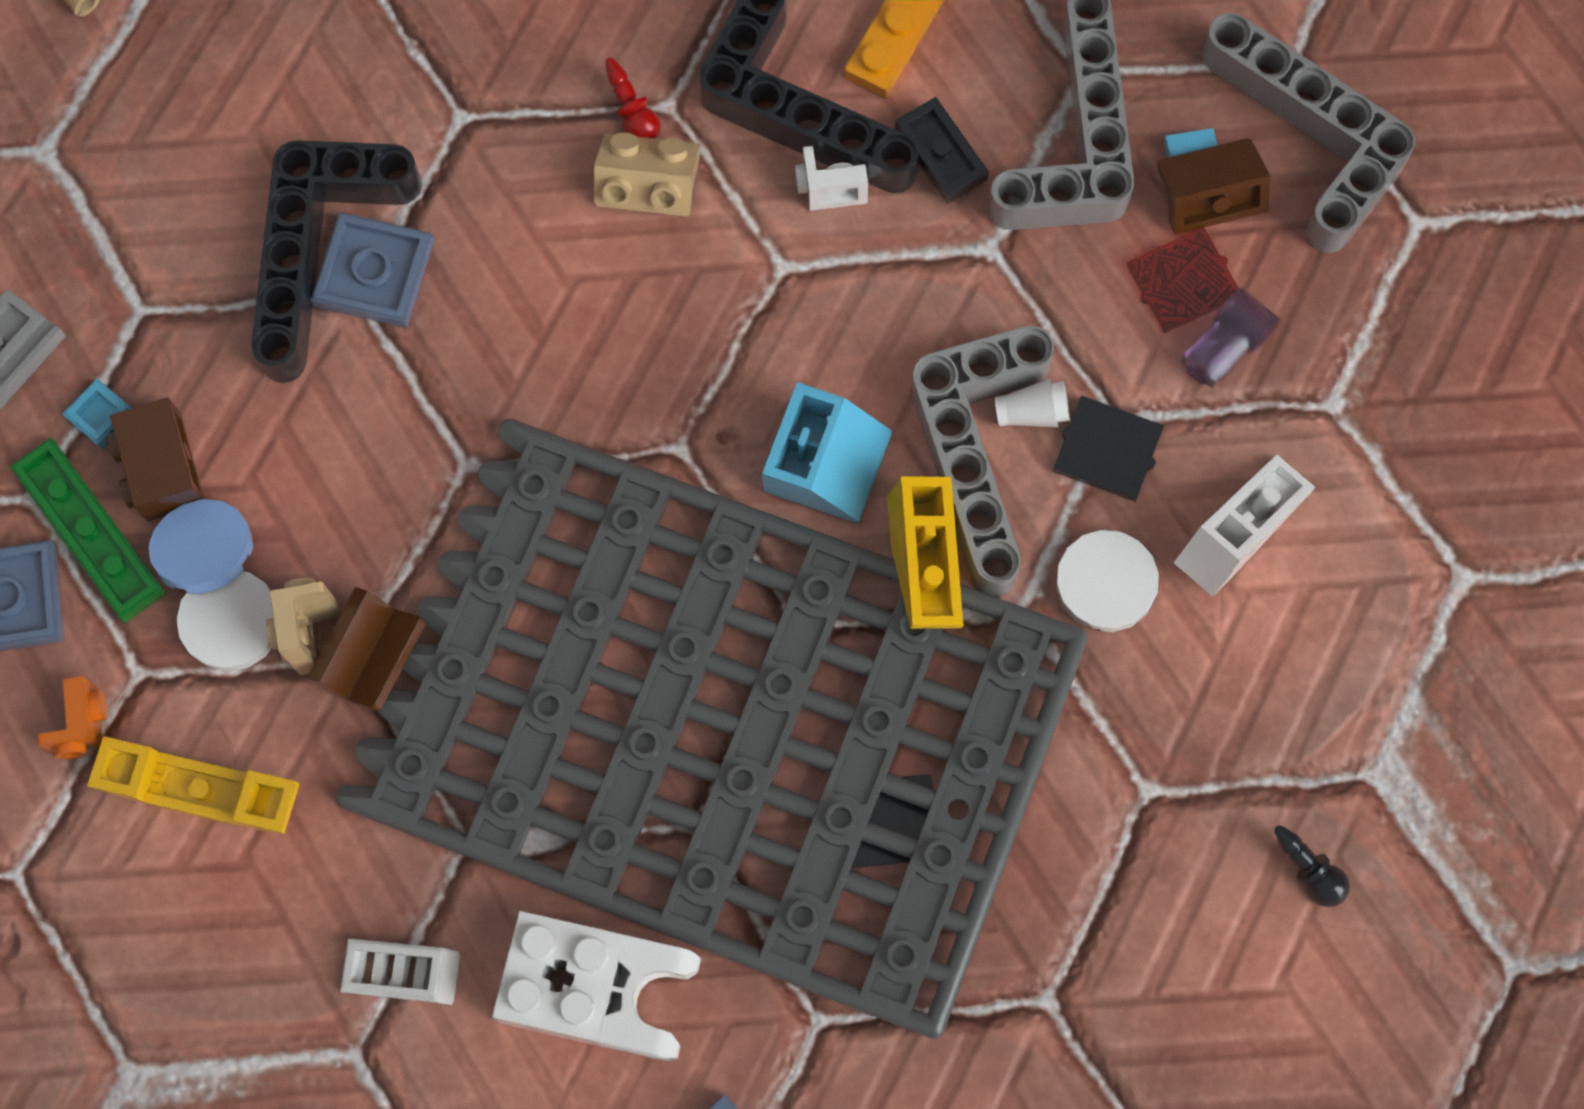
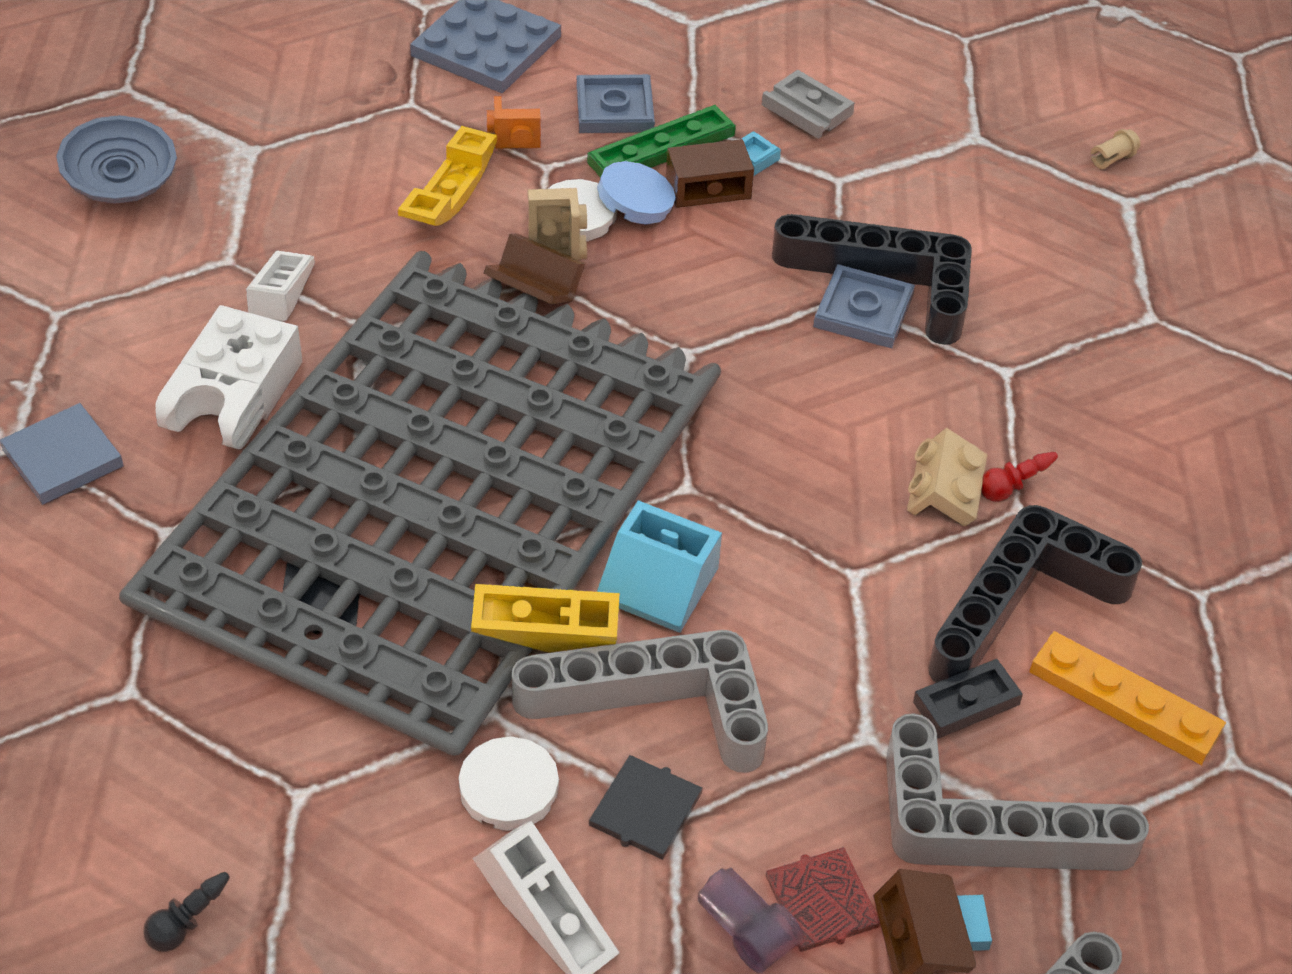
camera: 90 degrees right, 25 degrees down
white bracket [795,146,868,211] -> none
white cone [995,378,1070,428] -> none

